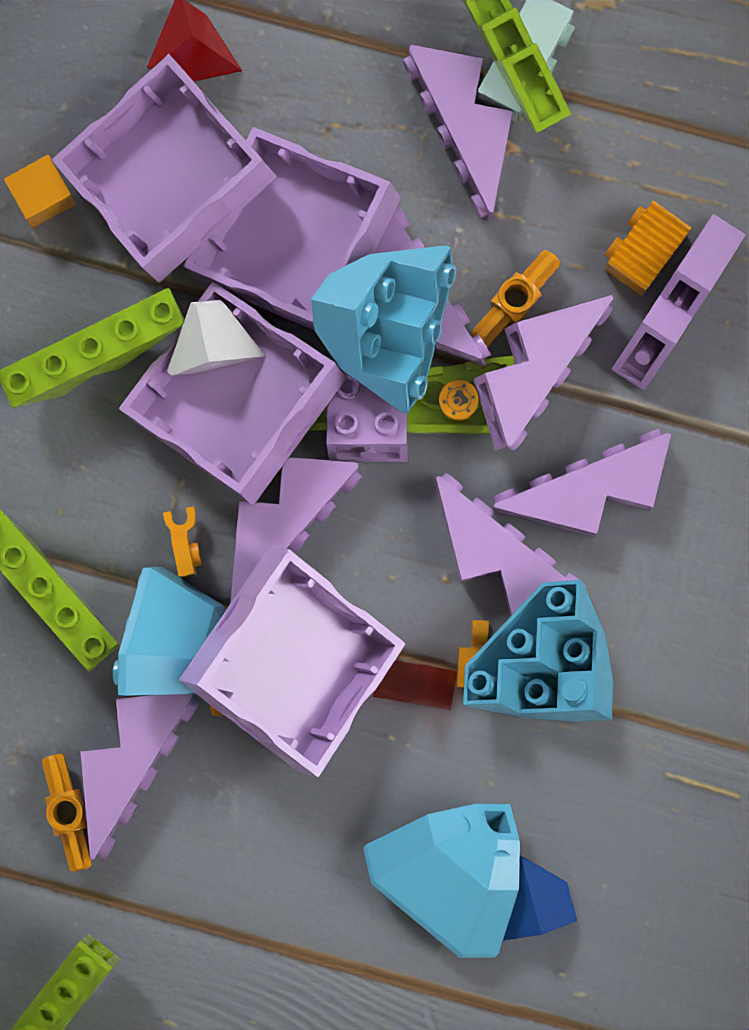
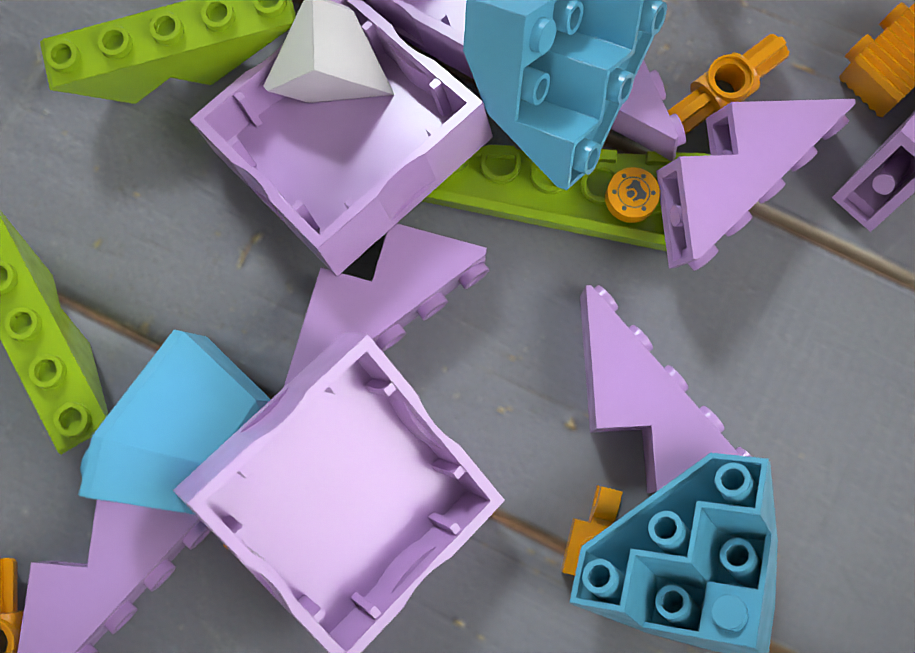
camera: 10 degrees right, 5 degrees down
light orange plate [163,506,202,579] -> none
lavender bracket [326,371,408,462] -> none
clear red slope [373,660,458,710] -> none
lavender slope [492,429,671,537] -> none

